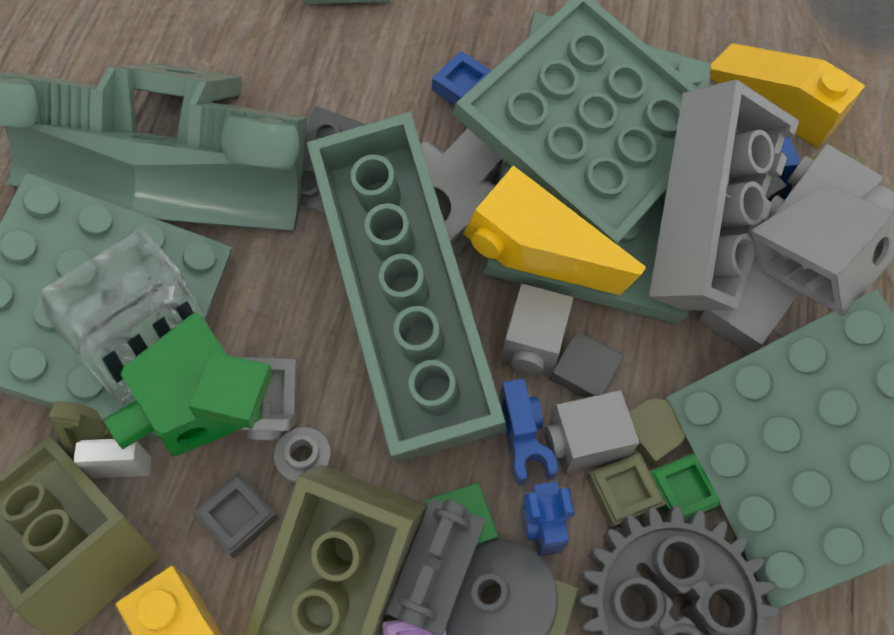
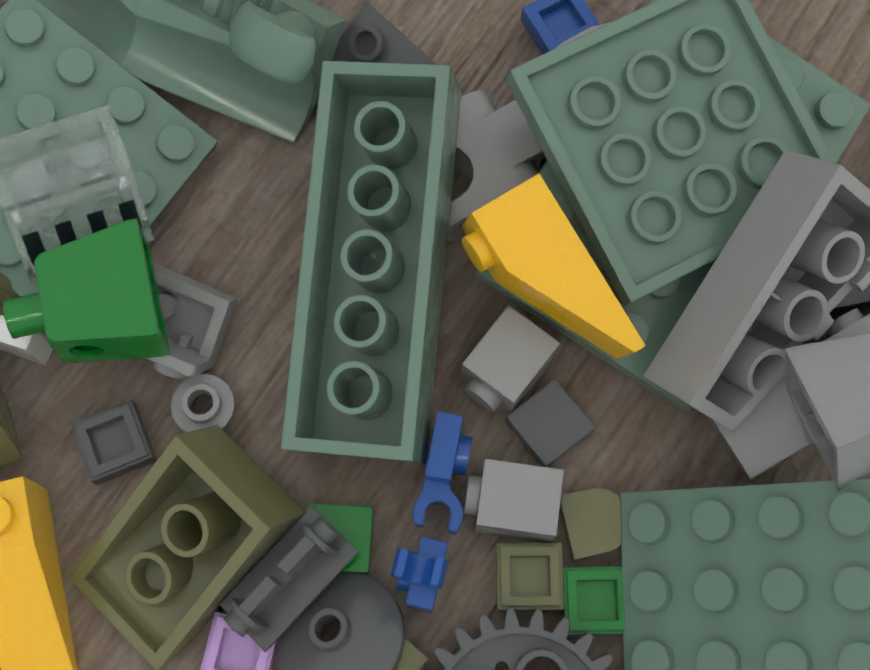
camera: 25 degrees right, 10 degrees up
green tile [188,351,273,429] -> none

